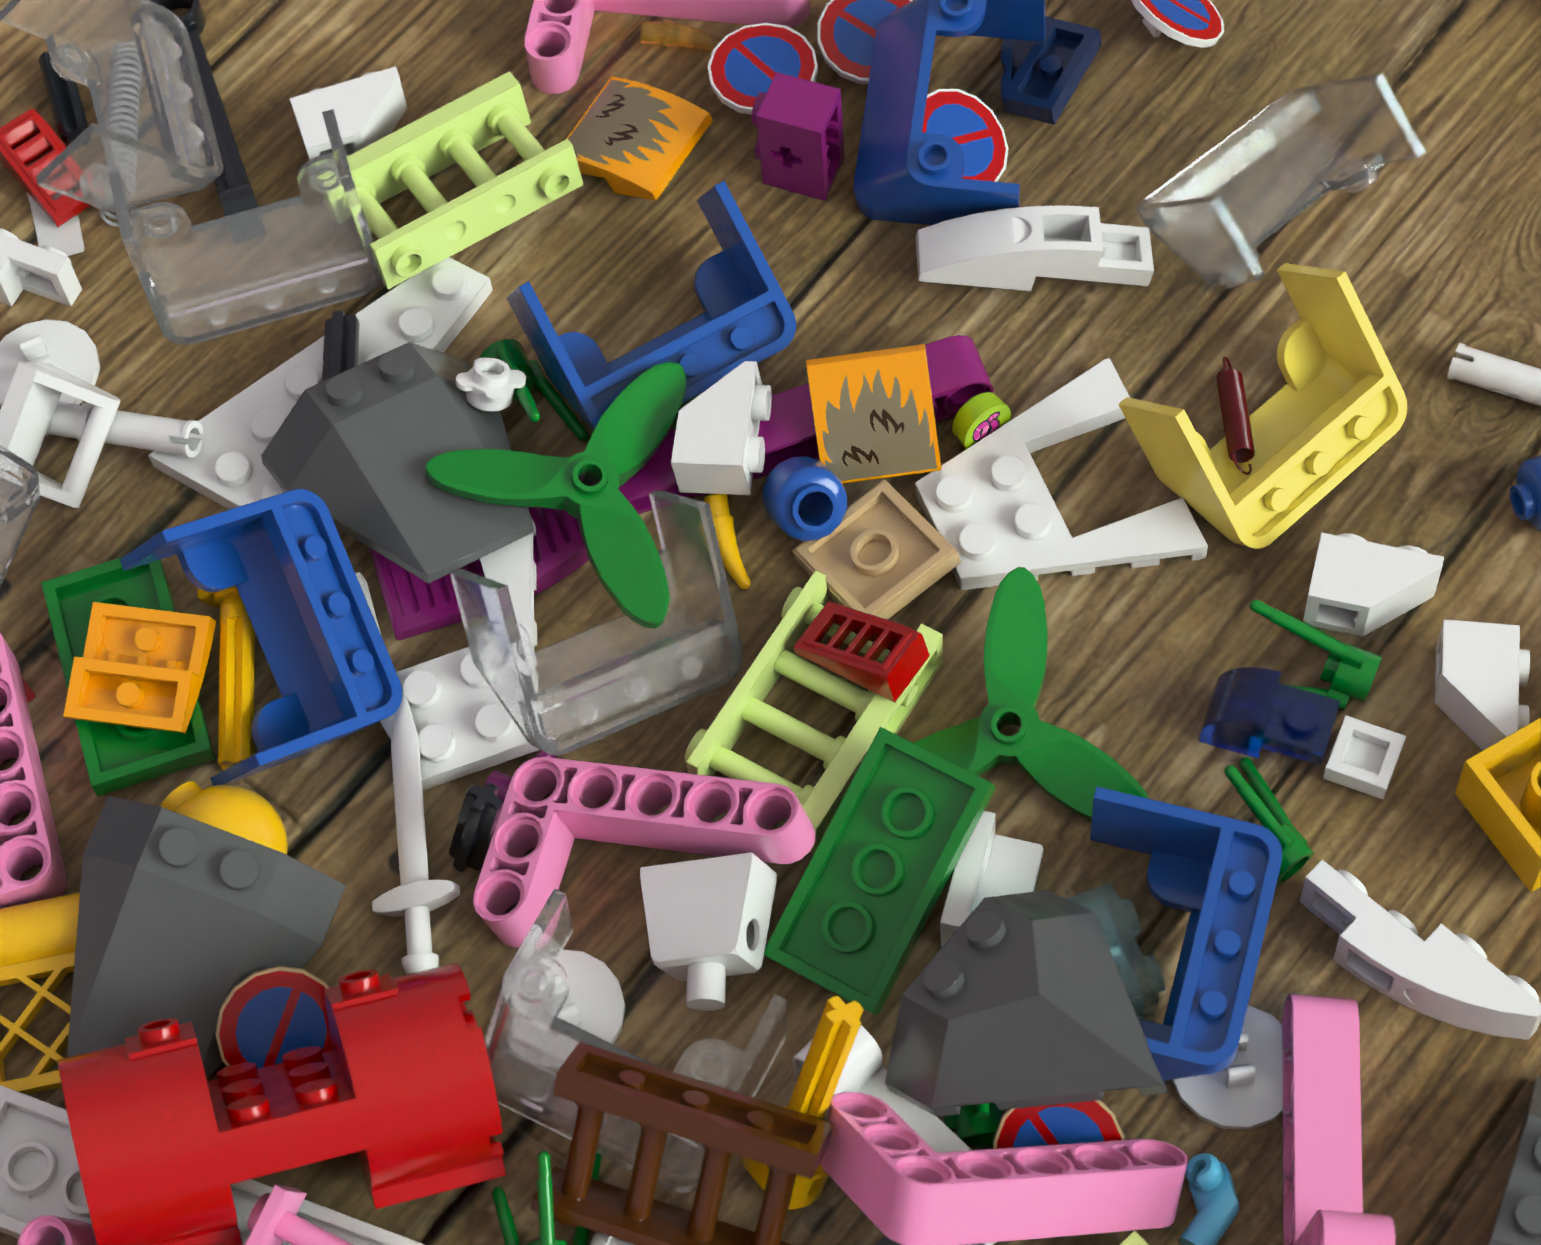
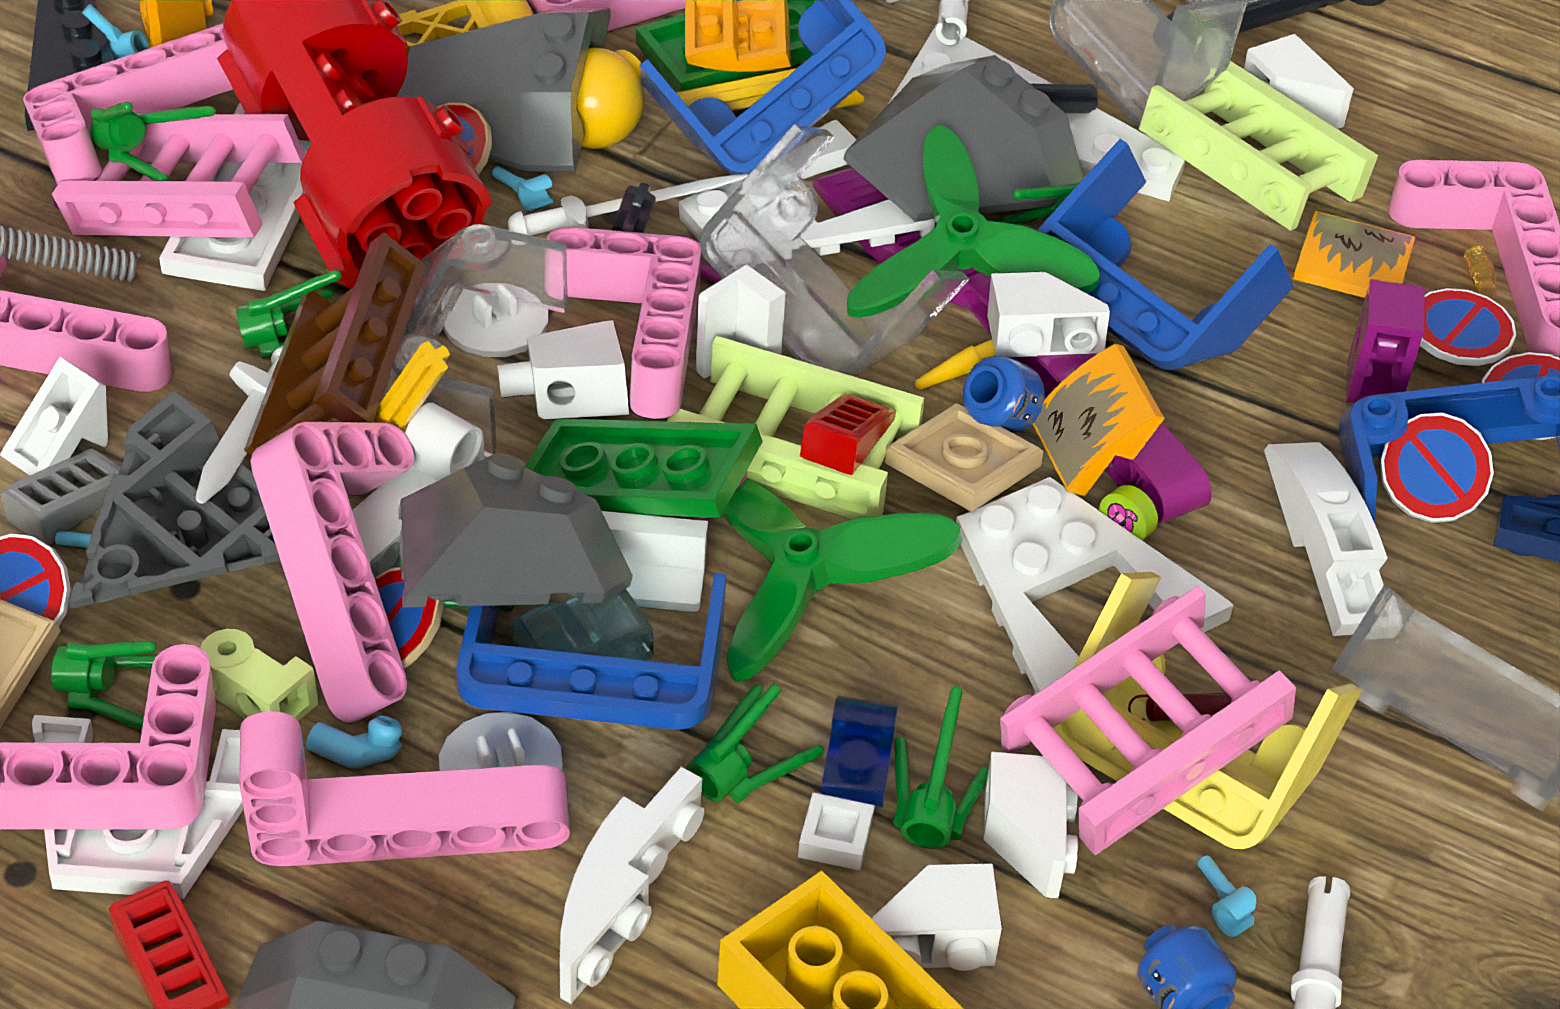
camera: 70 degrees right, 15 degrees down
white plate [456,358,526,411] -> none
none -> medium azure hand [492,166,554,211]
none -> white panel [696,264,786,378]
none -> bright pink fence [1000,586,1296,855]
none -> medium azure hand [1198,855,1256,937]

